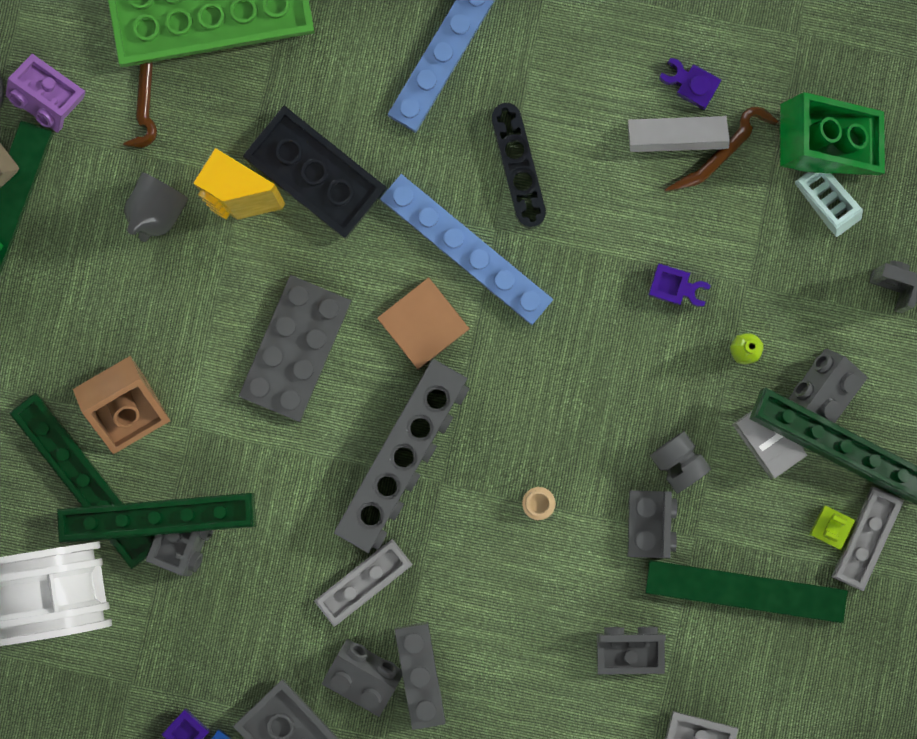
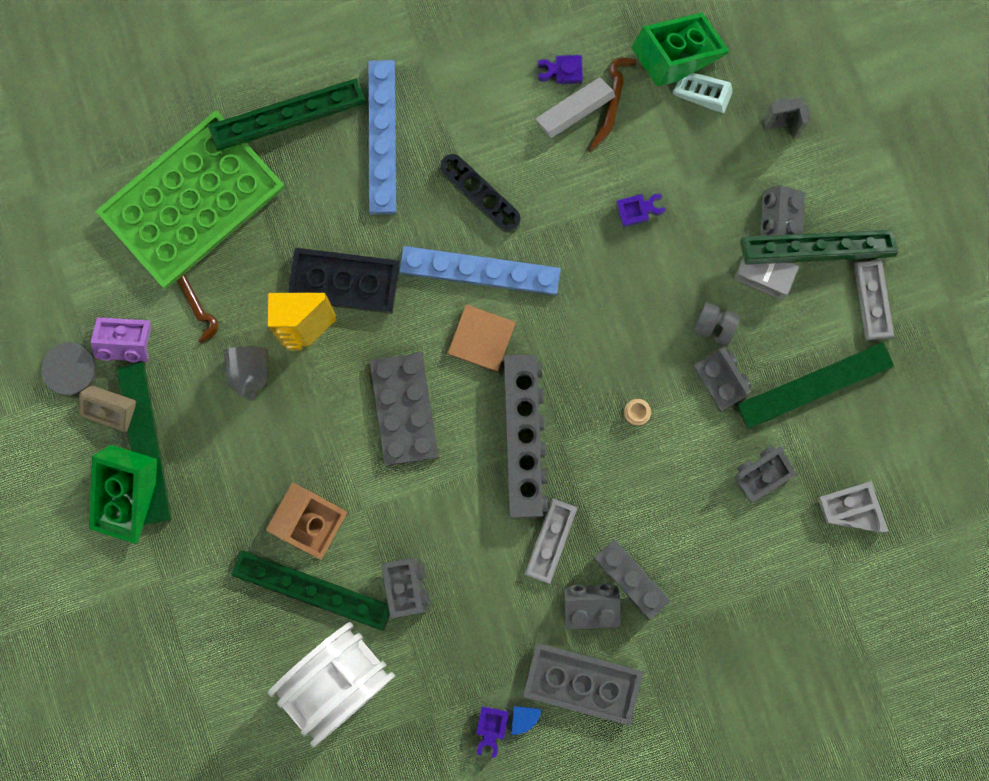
camera: 30 degrees left, 5 degrees down
dark green tile [57,493,256,543] -> none
lime plant [730,333,764,365] -> none
lime tile [809,505,855,550] -> none

